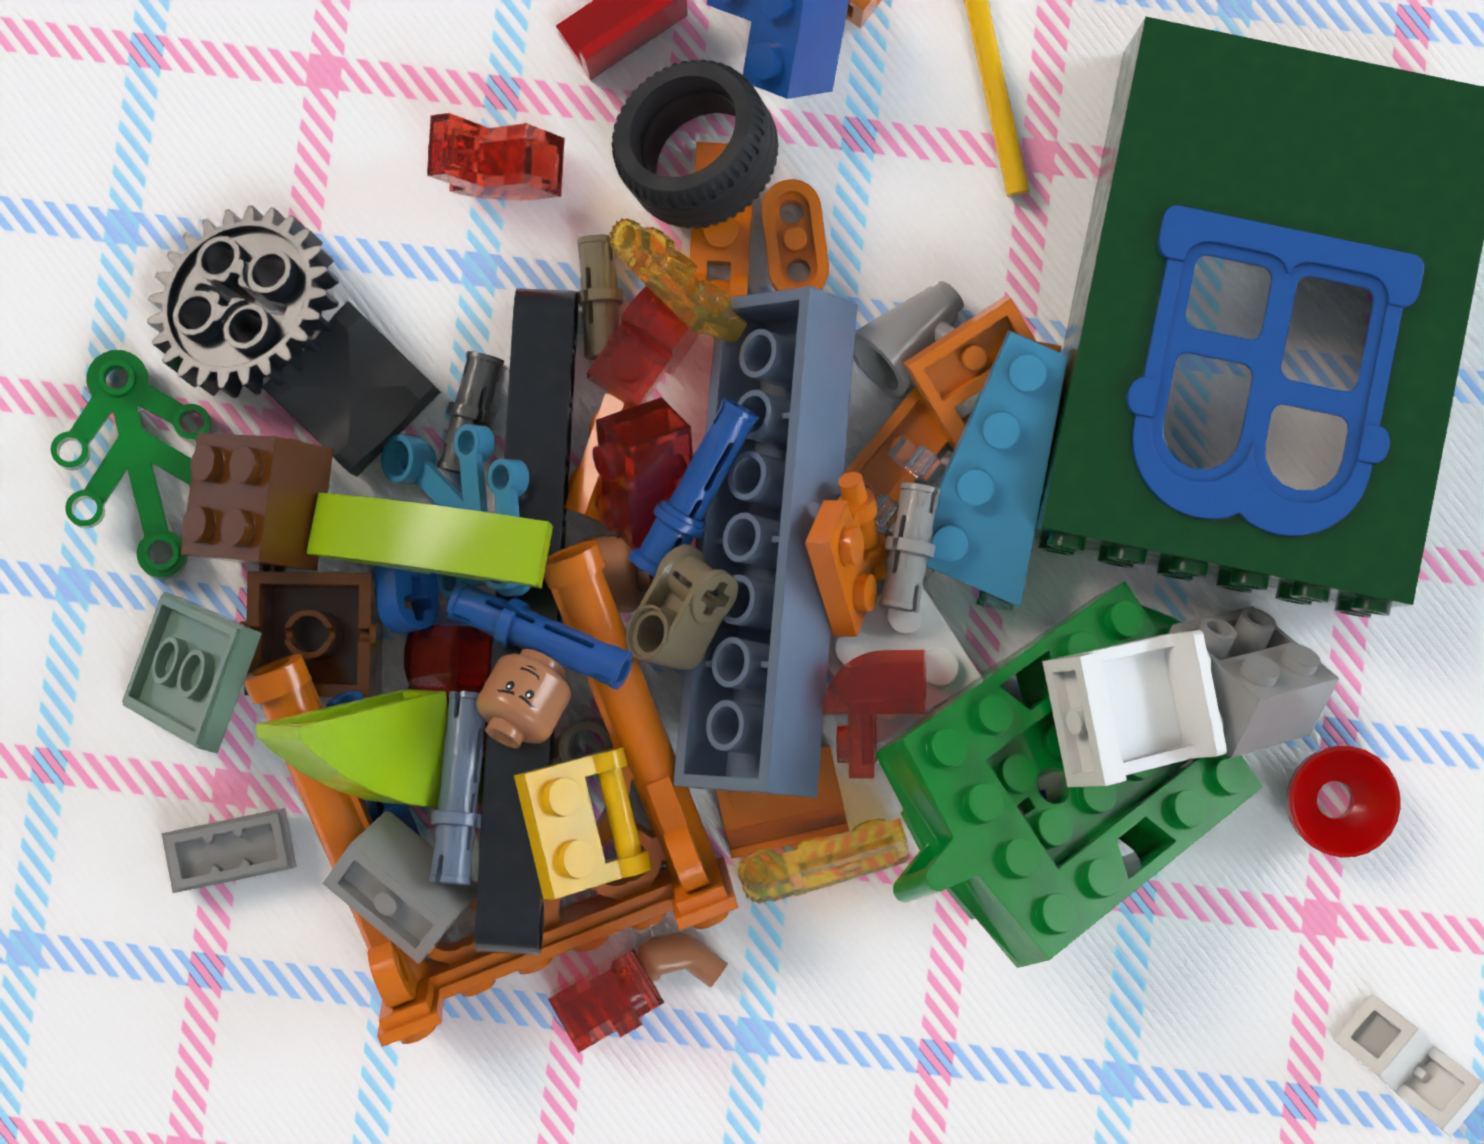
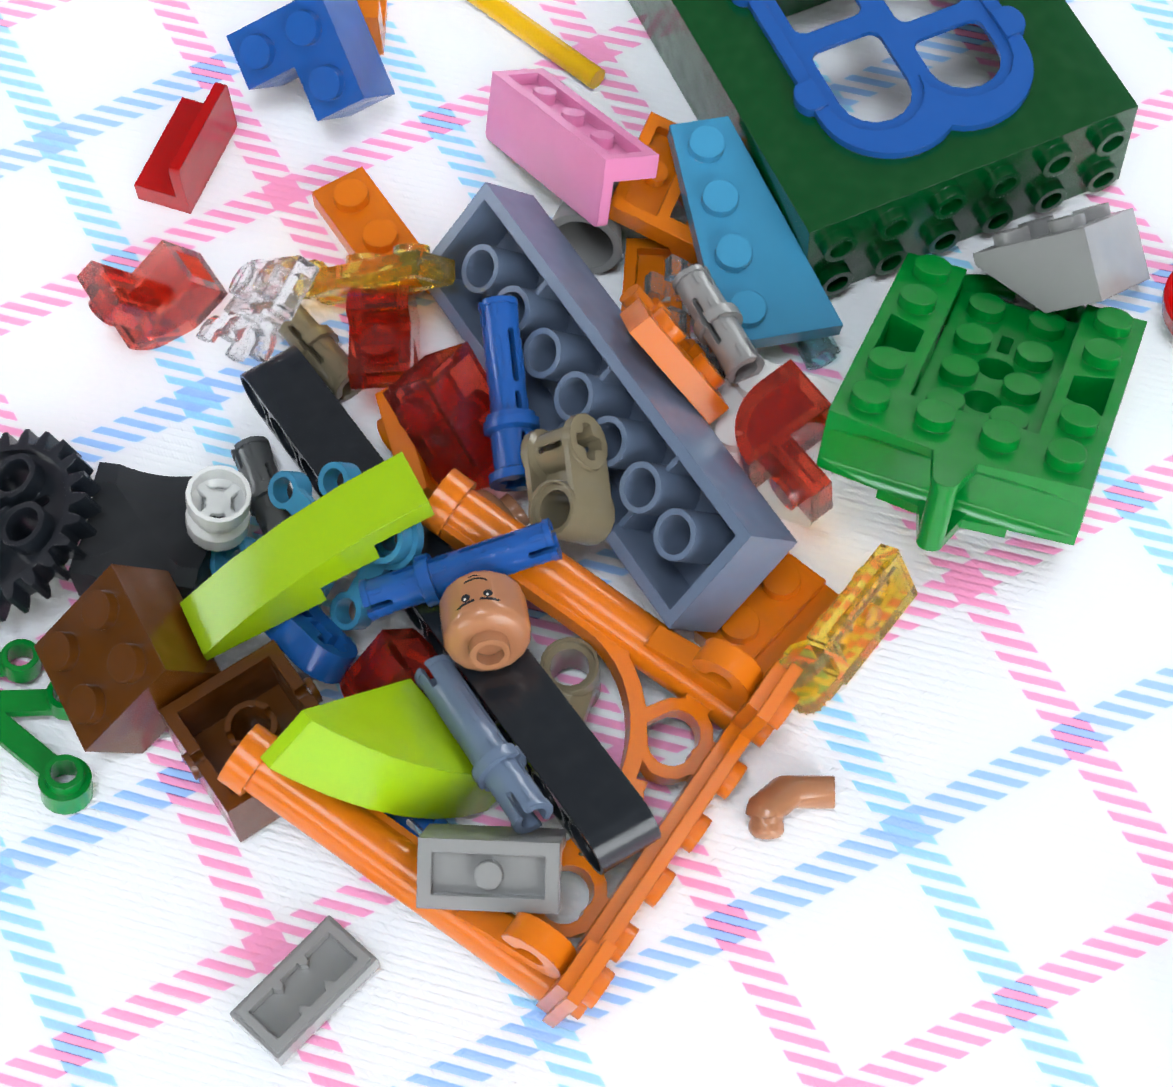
camera: 30 degrees left, 25 degrees down
sand green tile [122,592,262,754] -> none
yellow plate [514,747,653,899] -> none
clear red brick [548,948,665,1053] -> none
black tyre [611,59,779,229] -> none
orange plate [761,179,829,291] -> none
white panel [1042,630,1227,787] -> none
none -> white wheel [185,465,252,552]
none -> clear plate [195,255,320,362]
none -> bright pink panel [485,68,659,227]

